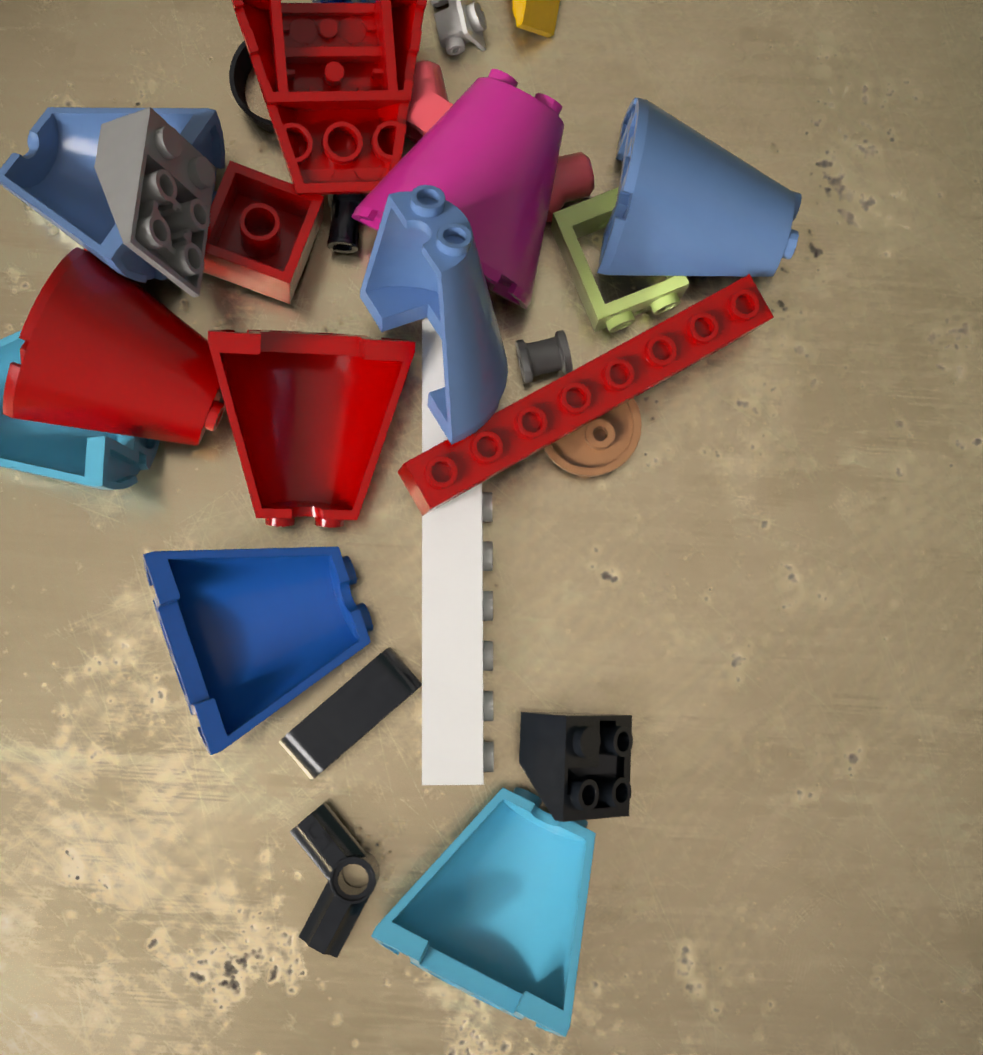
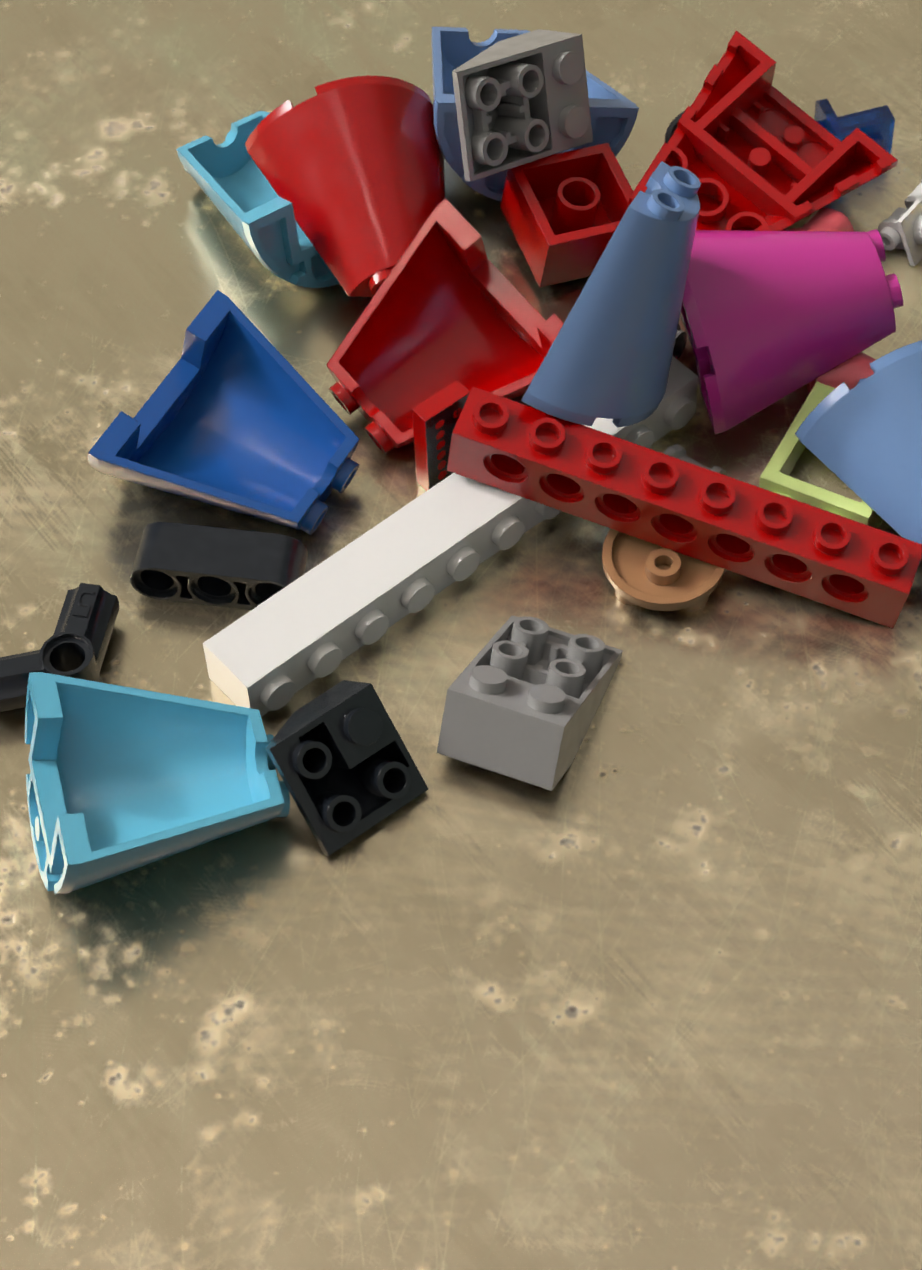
camera: 55 degrees right, 30 degrees down
none -> tile [412,380,470,491]
none -> light grey slope [437,615,623,791]

